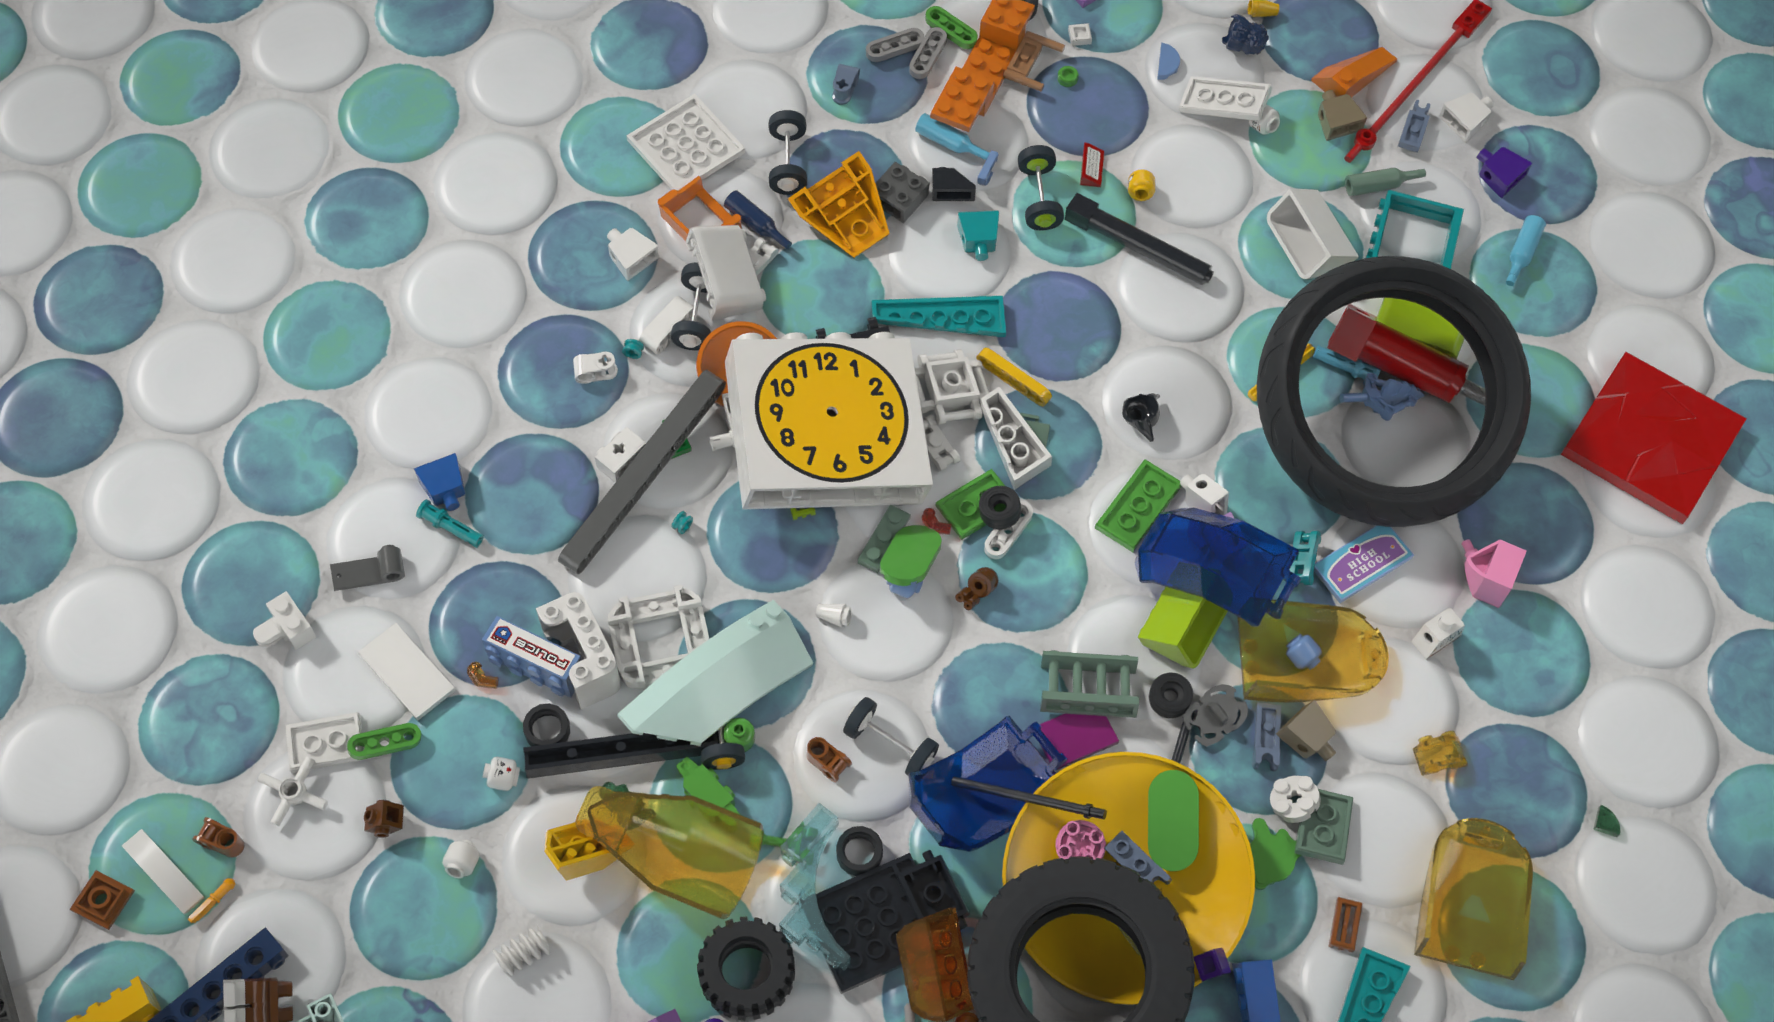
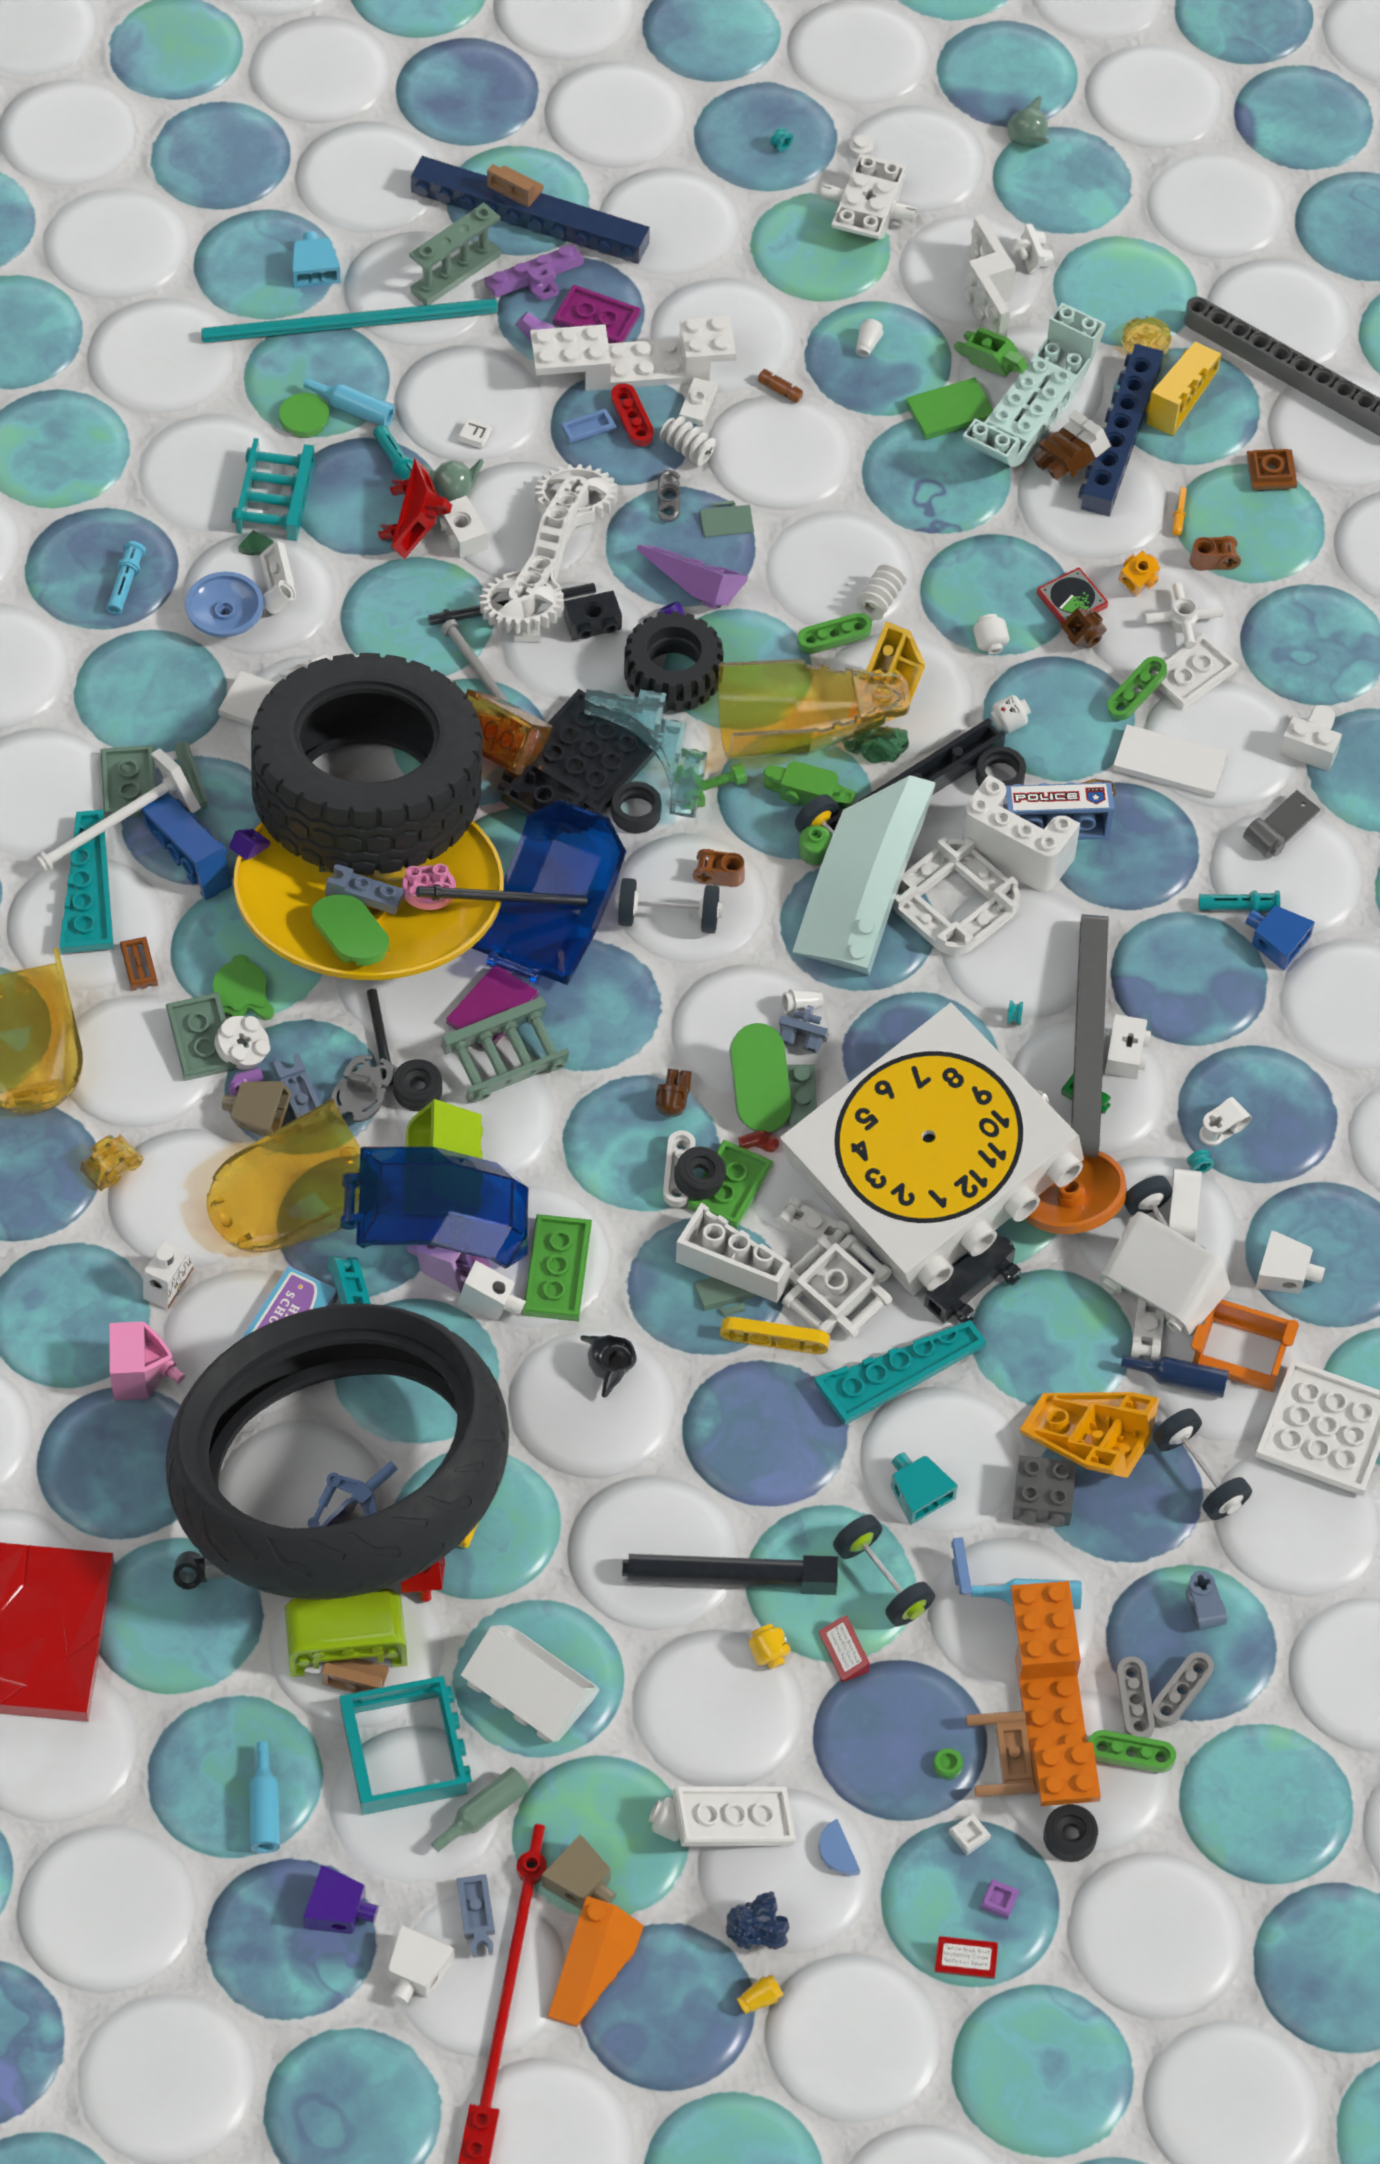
camera: 150 degrees right, 5 degrees down
white slope [122,829,205,915] -> none
black slope [932,167,976,201] -> none
medium blue head [1286,634,1322,670] -> none
none -> medium lavender arm [229,1067,263,1096]
none -> sand blue hips [779,1005,829,1053]
none -> bright green plate [797,613,872,654]
none -> tile [1036,567,1108,624]
none -> light orange brick [1118,550,1161,596]

